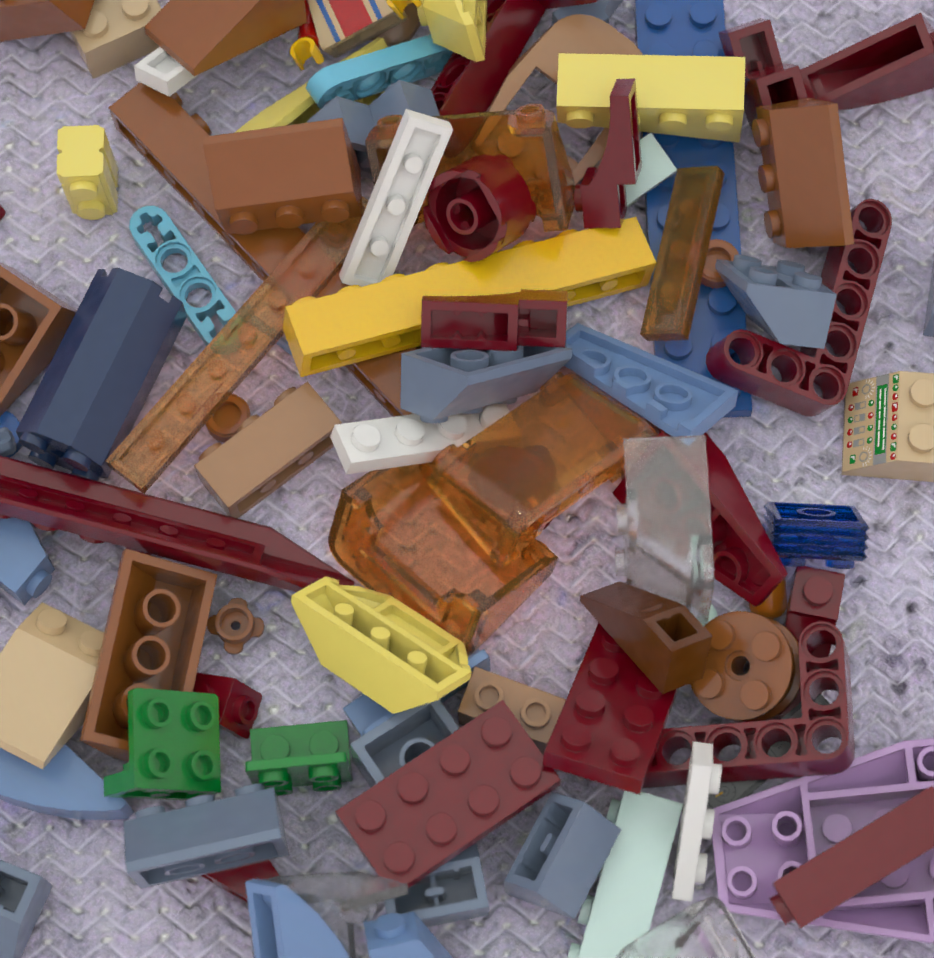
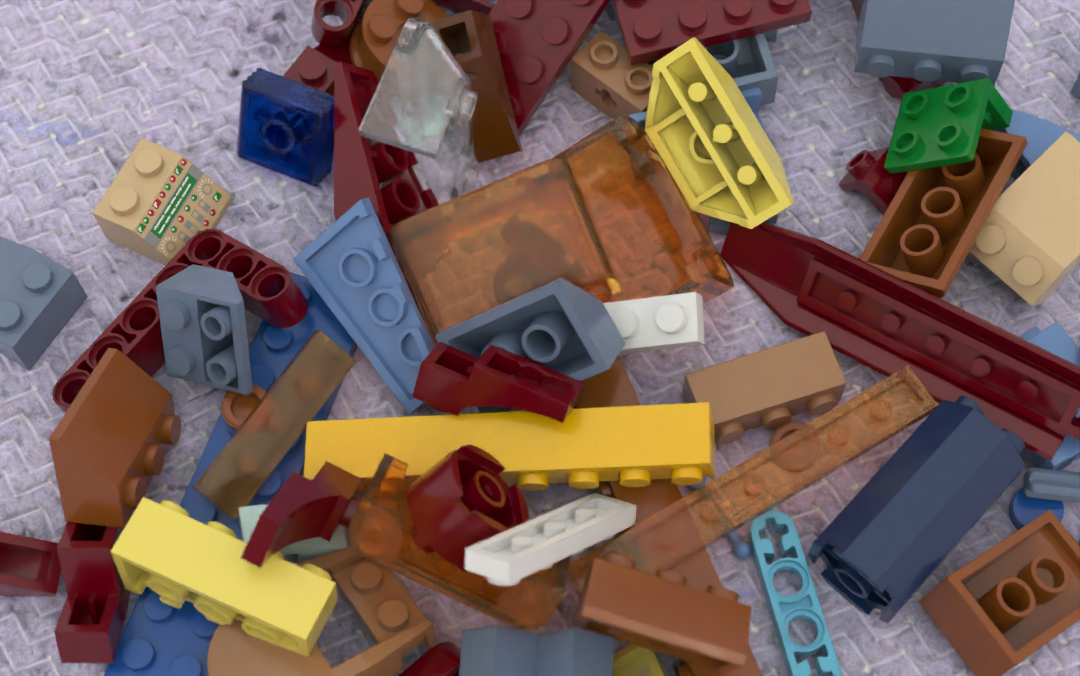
camera: 160 degrees left, 5 degrees down
dark orange plate [207,598,265,655] -> none
green bracket [245,720,353,796] -> none

